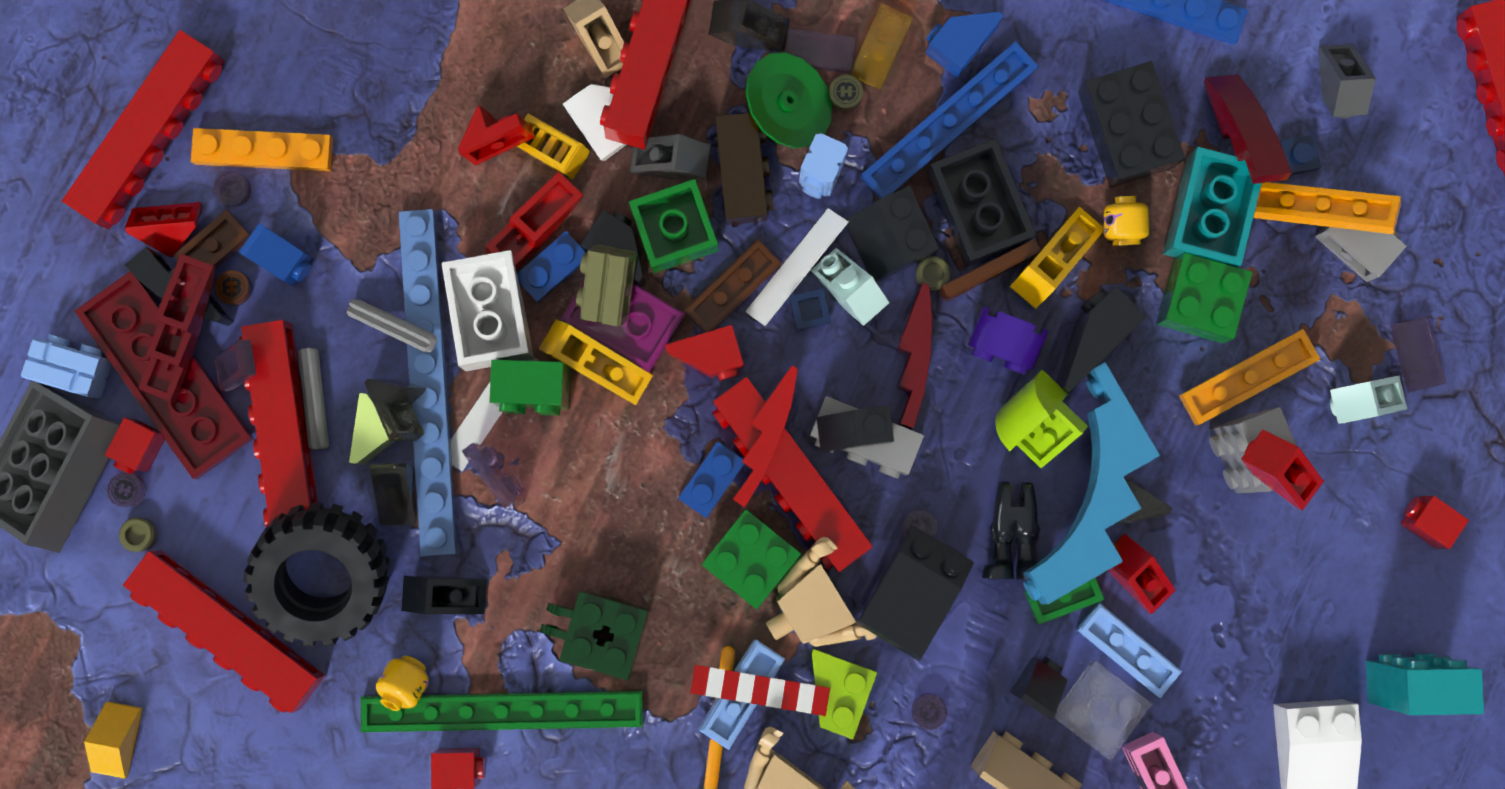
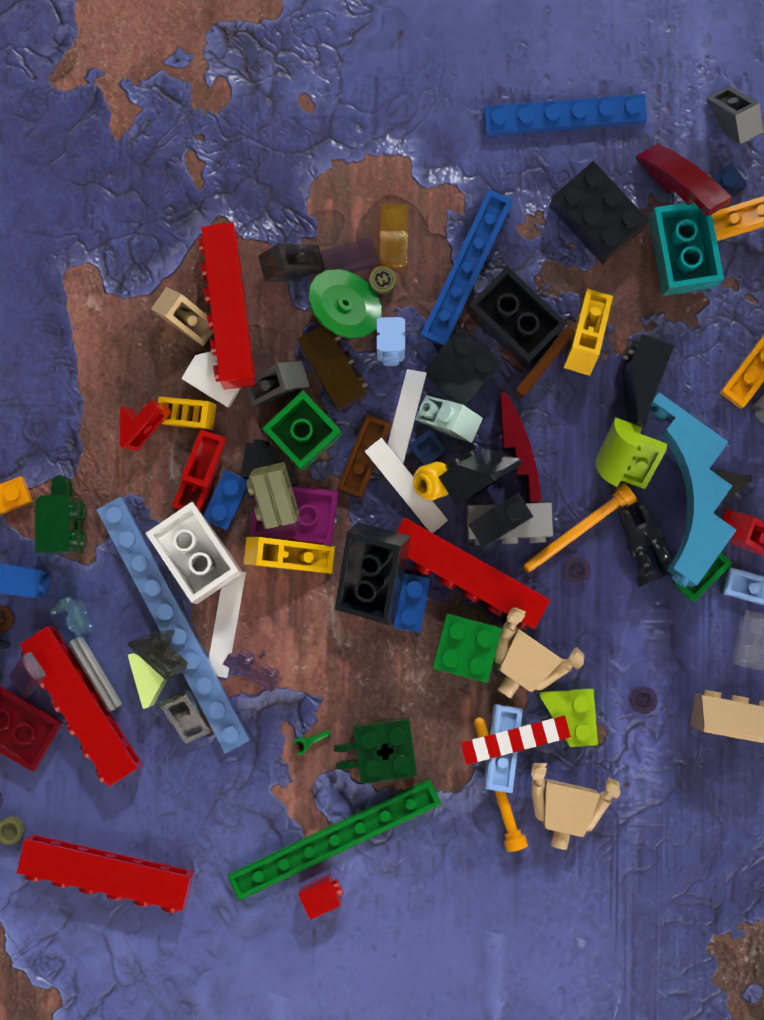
camera: 20 degrees left, 0 degrees up
yellow slope [84,701,143,778] -> none
black tyre [244,502,391,647] -> none
light grey axle [347,299,437,352] -> none
yellow head [376,655,429,711] -> none
black slope [401,576,487,614] -> none
green brick [489,360,571,416] -> none
red slope [665,325,744,381] -> none
red slope [733,365,798,508] -> none
black slope [857,525,974,661] -> none
olive tile [915,256,951,292] -> none
blue slope [925,12,1004,78] -> none
dark purple brick [967,306,1049,375] -> none
black slope [1010,656,1068,720] -> none
yellow head [1103,196,1150,246] -> none
green brick [1156,252,1253,344] -> none
none -> dark green hinge [35,474,88,555]
none -> clear light blue bracket [50,597,93,636]
none -> green hand [291,729,331,755]
none -> black brick [335,522,411,625]
none -> white sticker [365,438,448,533]
none -> yellow head [413,462,449,501]
none -> black slope [438,449,523,506]
none -> light orange piece [523,483,637,572]

